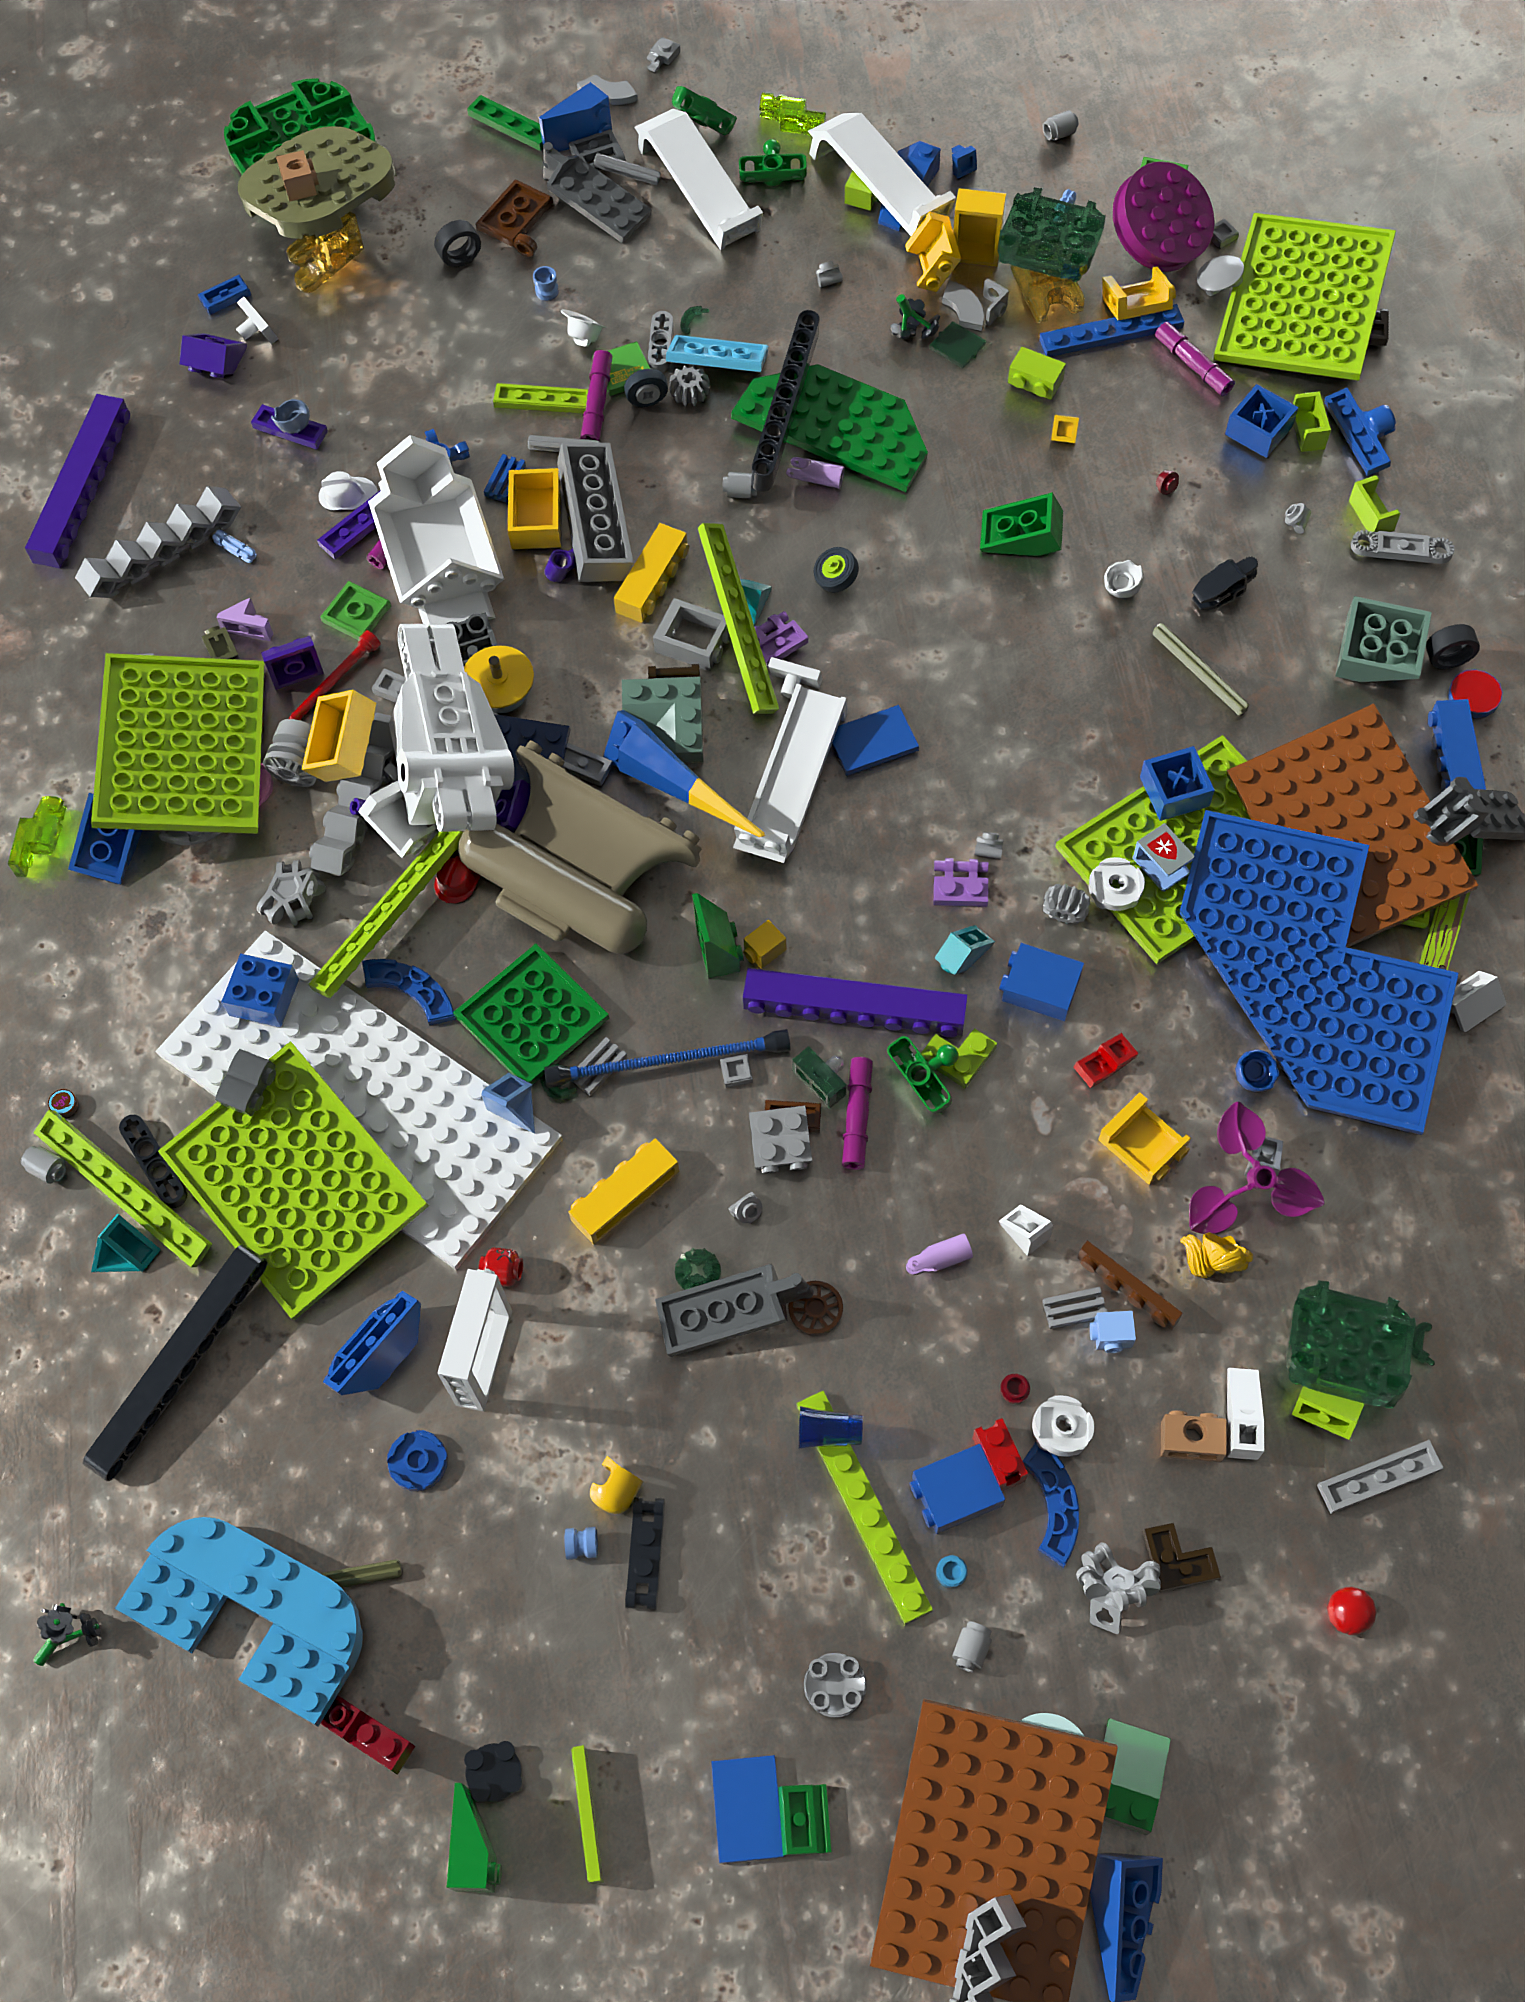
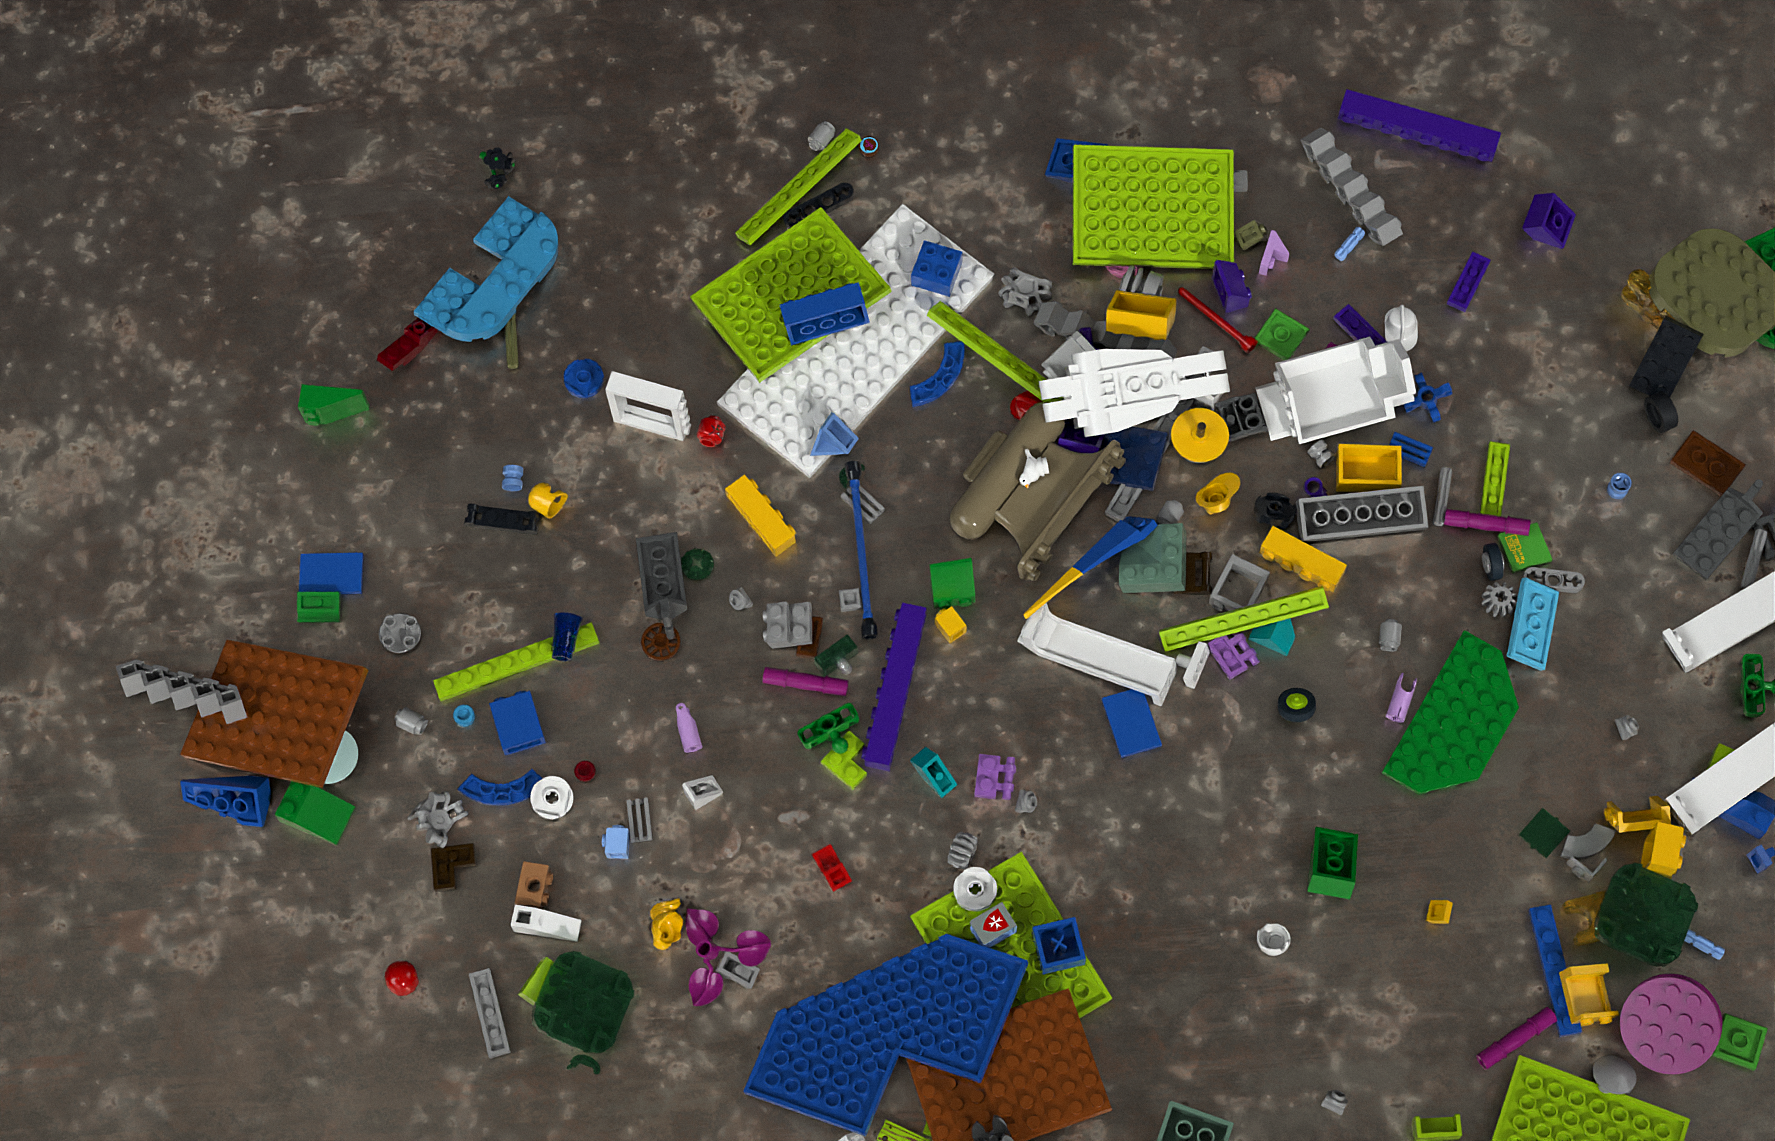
camera: 95 degrees right, 5 degrees up
clear neon green plate [8,796,67,877] -> none
black beam [83,1244,268,1481] -> none
teal slope [91,1214,161,1272] -> none
blue tile [198,275,251,315] -> none
dark grey brick [215,1049,276,1116] -> none
white tile [236,297,279,345] -> none
sand blue hair [271,399,310,434] -> none
medium nougat brick [276,150,319,202] -> none
blue wedge [323,1291,421,1396] -> none
green plate [453,943,610,1084] -> none
black piece [464,1741,522,1803] -> none
reddish brown tile [513,234,538,257] -> none
white piece [561,309,606,347] -> none
lime tile [571,1745,604,1885] -> none
clear green piece [680,306,709,334] -> none
black beam [751,310,820,492] -> none
black plant [890,294,940,339] -> none
red brick [973,1418,1028,1491] -> none
blue brick [999,943,1084,1022] -> none
lime brick [1008,347,1066,400] -> none
reddish brown plate [1078,1240,1183,1330] -> none
yellow panel [1098,1092,1191,1185] -> none
axle [1153,623,1249,715] -> none
dark red plate [1156,470,1179,495] -> none
black hinge [1192,556,1258,610] -> none
light grey tile [1211,218,1239,249] -> none
blue brick [1225,384,1298,458] -> none
blue hair [1235,1049,1279,1092] -> none
none -> blue brick [780,282,870,345]
none -> white animal [1019,449,1049,488]
none -> light grey brick [1156,500,1184,525]
none -> yellow piece [1195,473,1241,515]
none -> black plate [1254,492,1297,529]
none -> light grey wheel [1307,440,1336,469]
none -> black plate [1629,316,1704,397]

